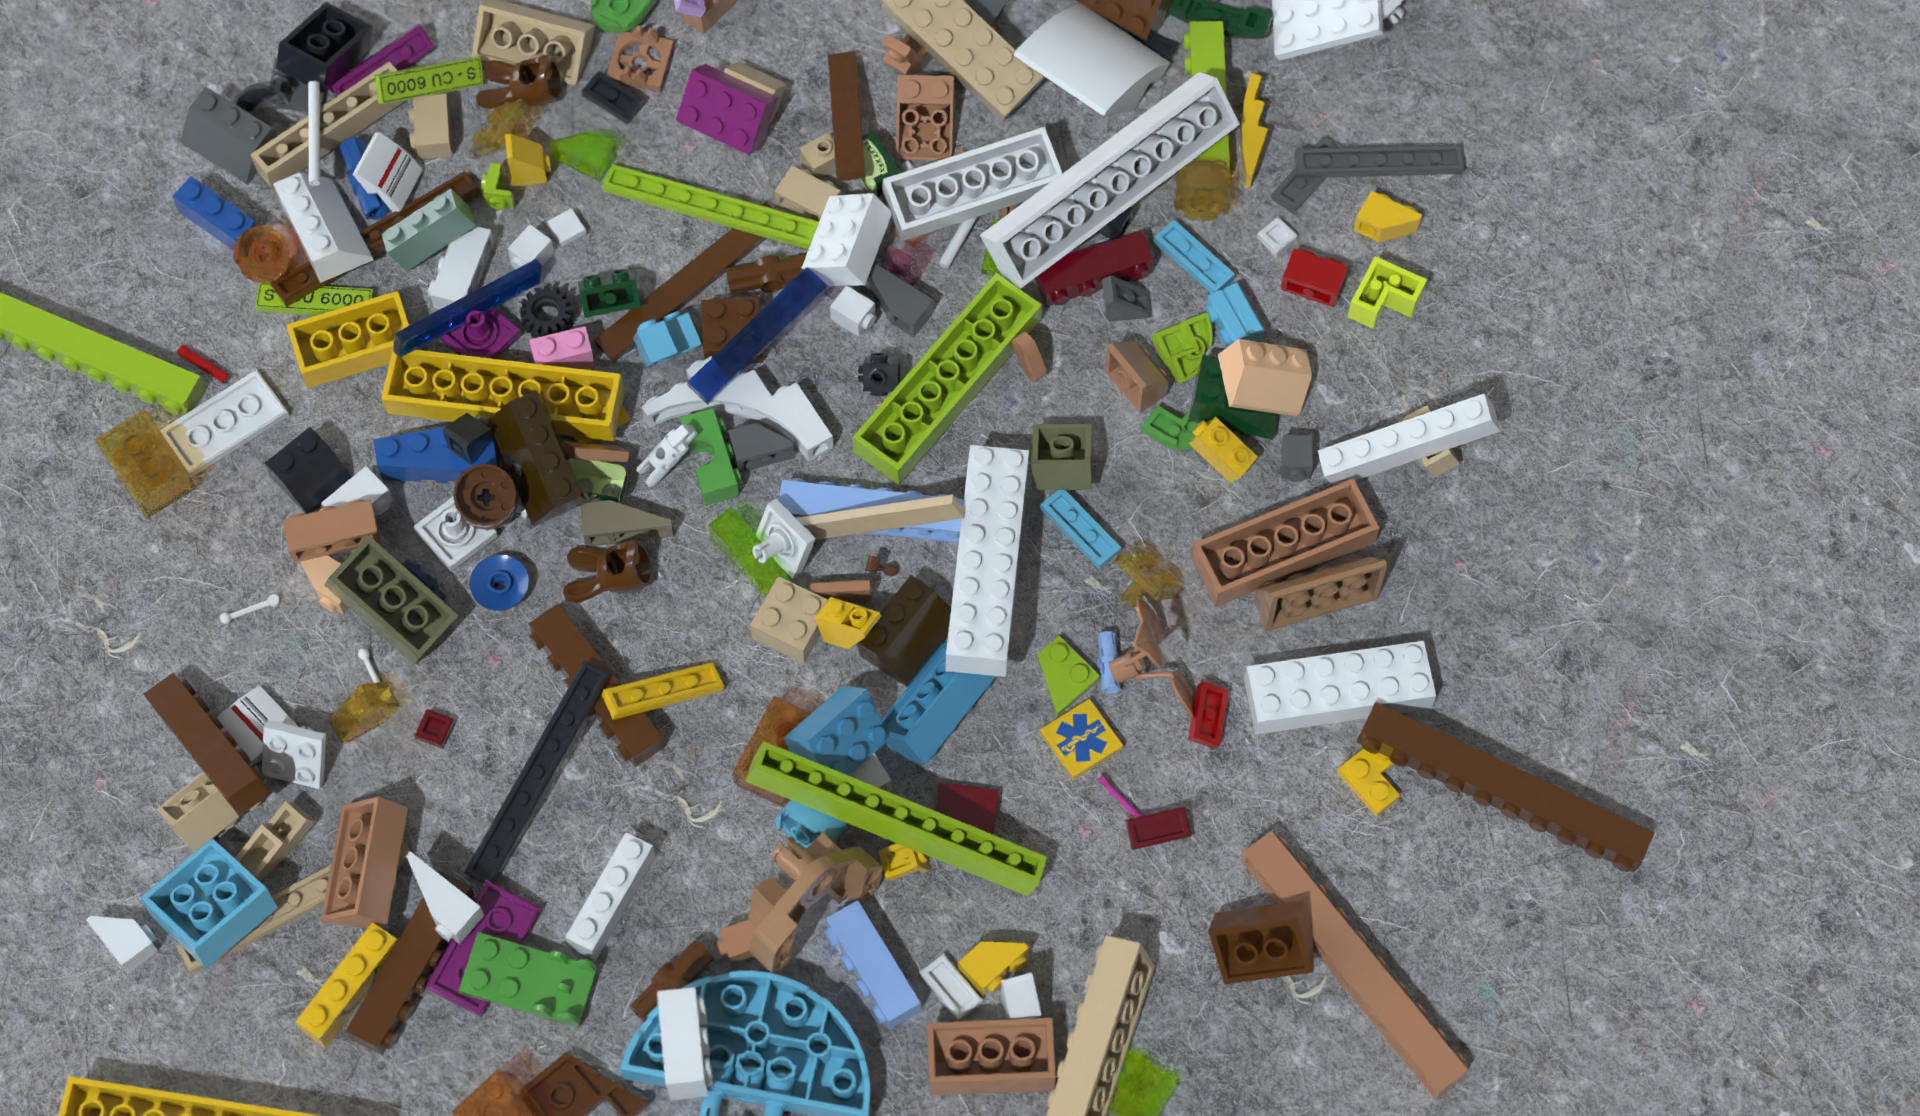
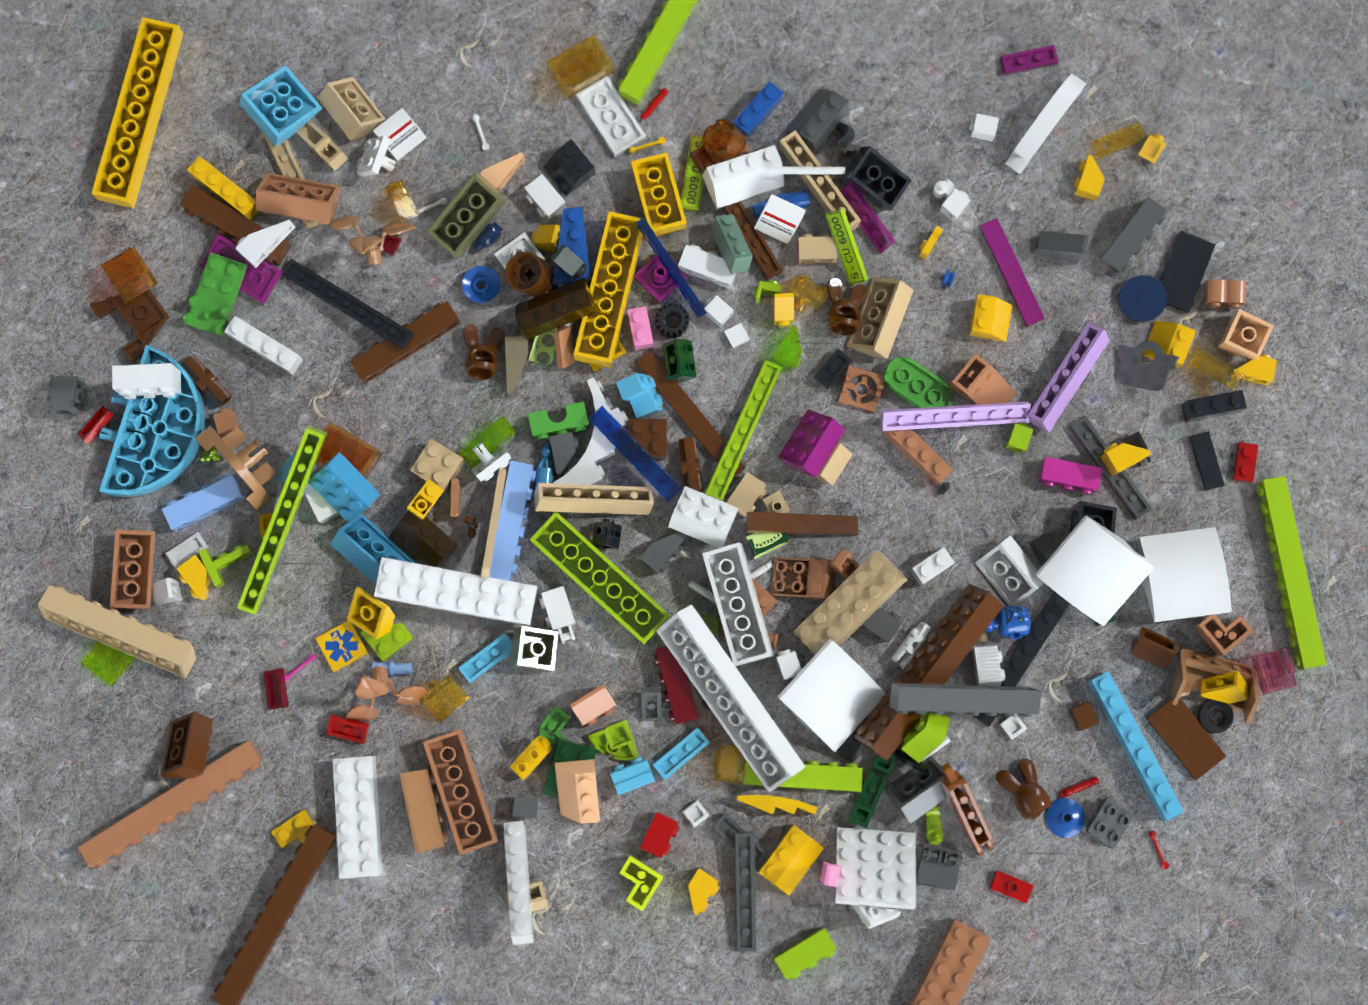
camera: 90 degrees right, 15 degrees up
white slope [86,916,158,974] -> none
reddish brown brick [144,673,269,816] -> none
nougat brick [283,499,382,563] -> none
yellow tile [602,662,724,720] -> none
white hinge [636,424,697,489] -> none
white brick [830,285,876,337] -> none
clear pink slope [887,245,922,287] -> none
dark red tile [935,782,999,835] -> none
nougat beam [1011,332,1047,382] -> none
none -> lime bracket [198,544,254,588]
none -> lime plant [199,446,221,462]
none -> medium nougat plant [329,215,417,265]
none -> yellow slope [346,587,395,639]
none -> yellow slope [531,224,560,253]
none -> tan brick [534,483,654,515]
none -> dark azure wheel [535,443,554,490]
none -> white brick [539,586,576,644]
none -> yellow hinge [628,137,666,154]
none -> yellow slope [758,824,824,896]
none -> lime brick [773,927,837,981]
none -> white brick [774,649,801,681]
none -> bright pink slope [819,861,841,886]

